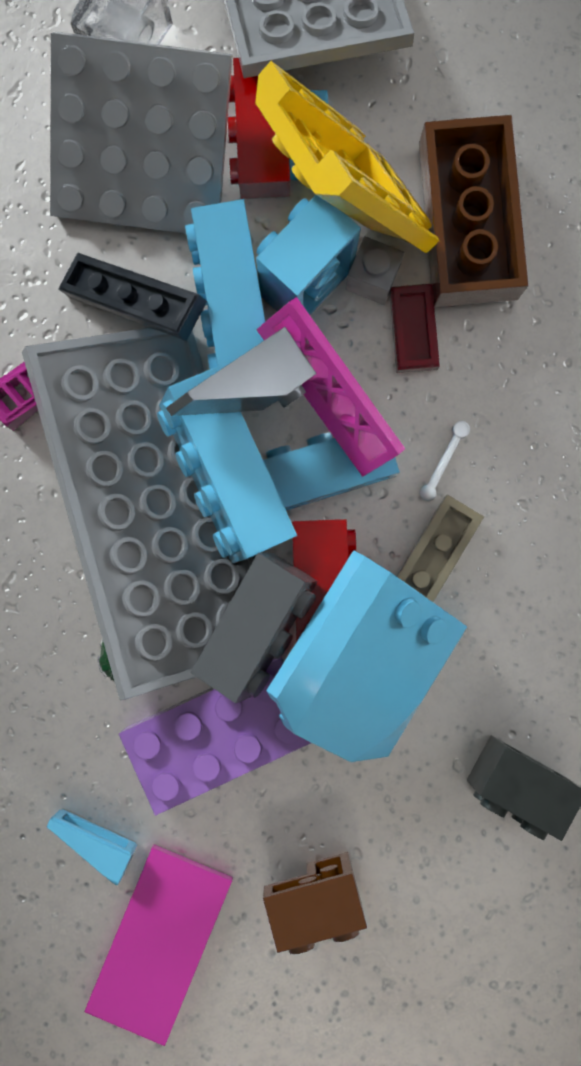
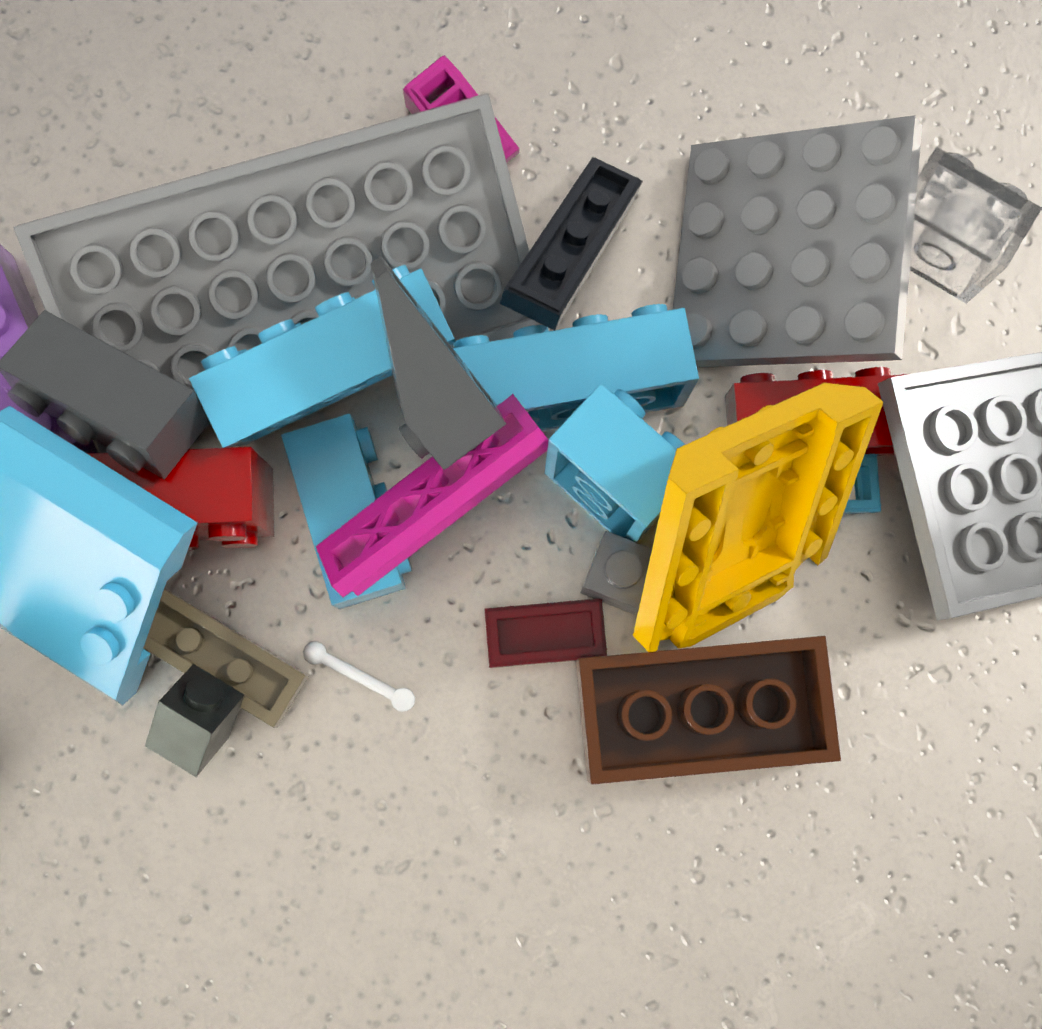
camera: 85 degrees right, 5 degrees down
none -> pearl dark grey brick [145,664,245,777]

